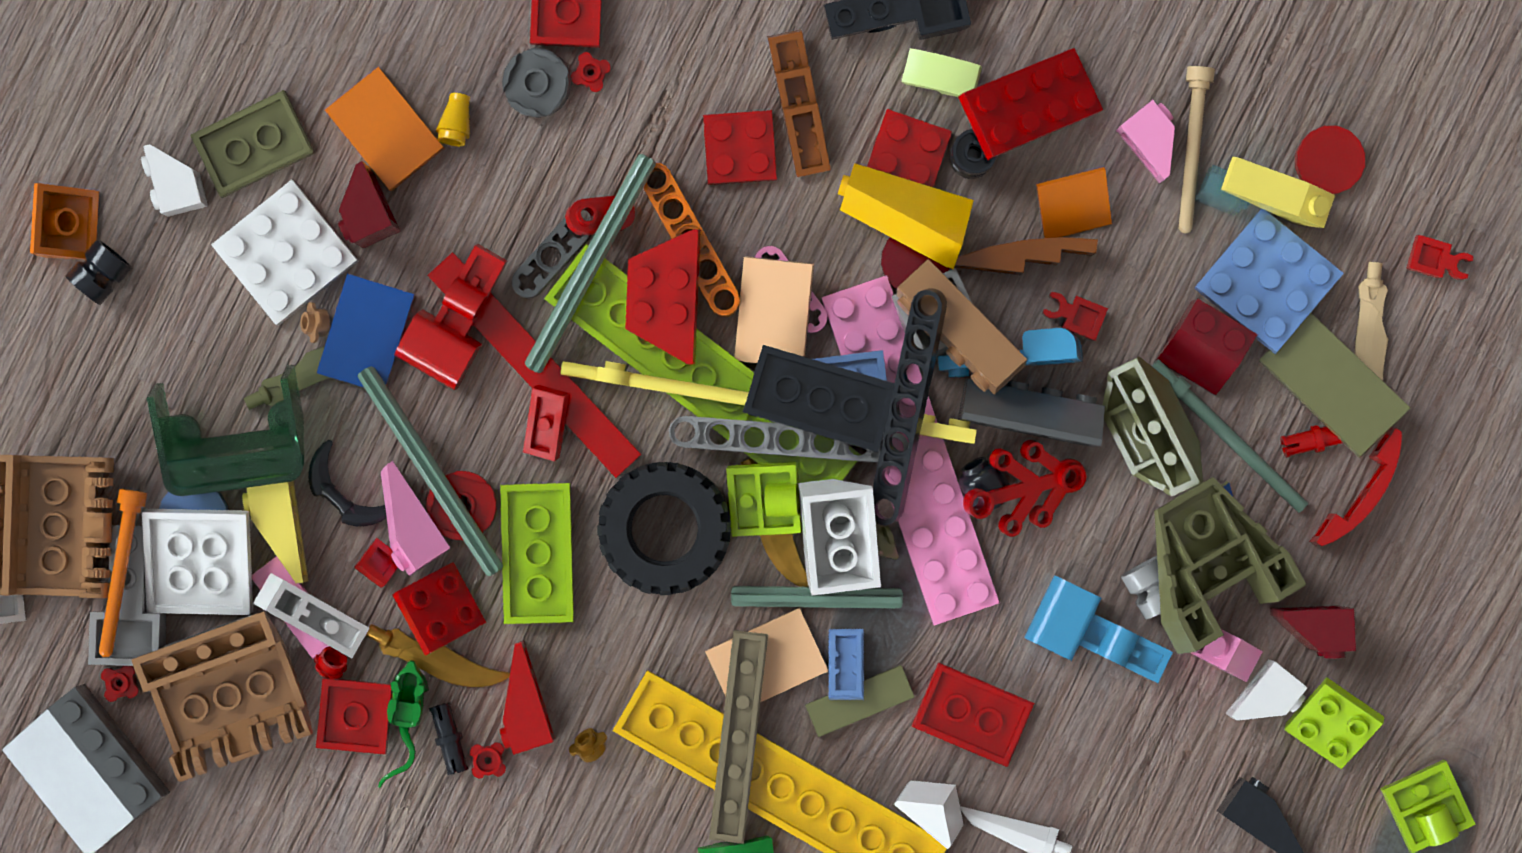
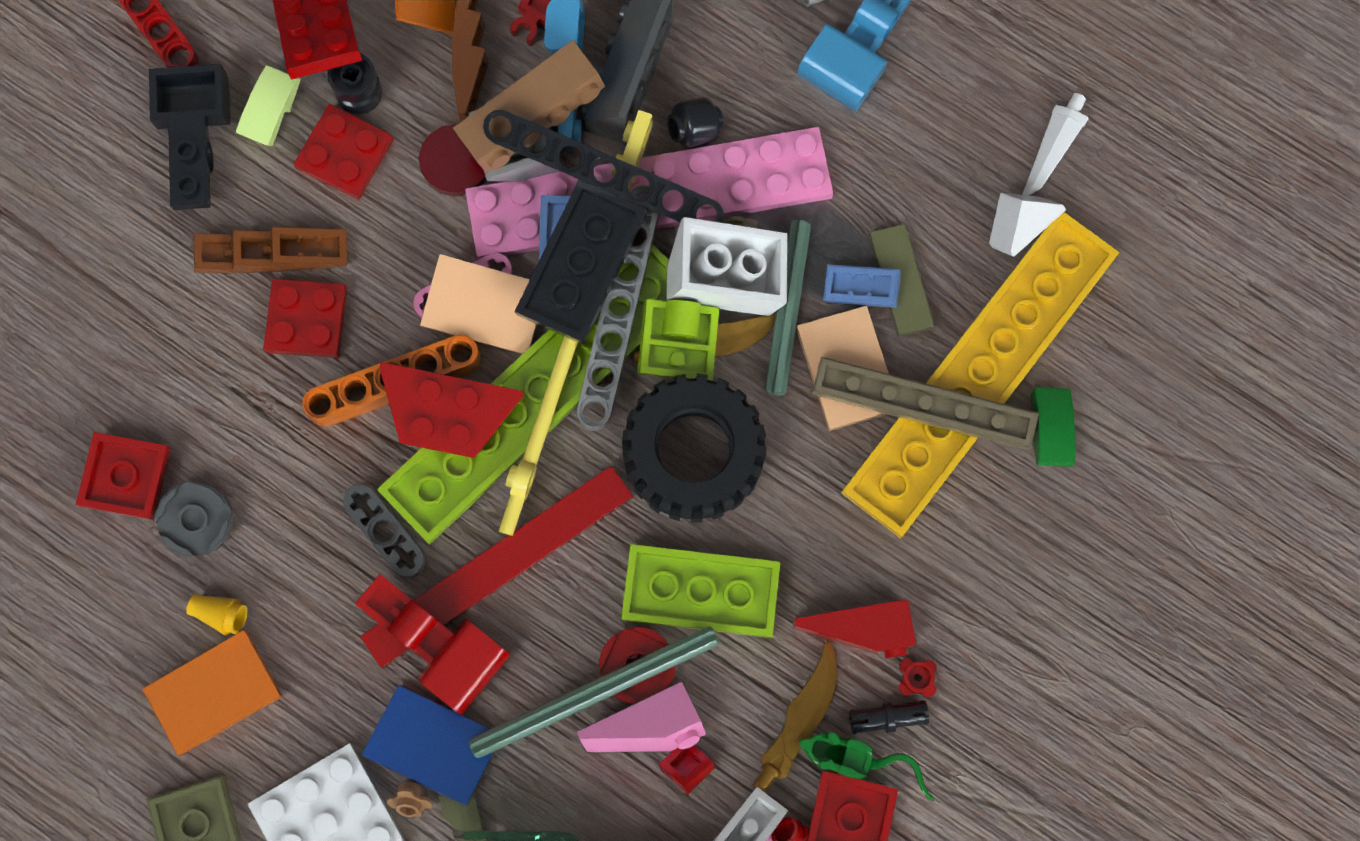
camera: 85 degrees left, 10 degrees down
black piece [308,440,386,527] -> none
dark red slope [338,161,401,249] -> none
red plate [392,562,486,656] -> none
plate [523,384,570,461] -> none
sand green axle [525,154,656,373] -> none
red plate [565,195,635,236] -> none
pearl gold plate [569,728,607,762] -> none
red plate [571,52,611,92] -> none
yellow slope [837,163,974,269] -> none
red tile [911,662,1035,767] -> none
red plant [963,439,1086,537] -> none

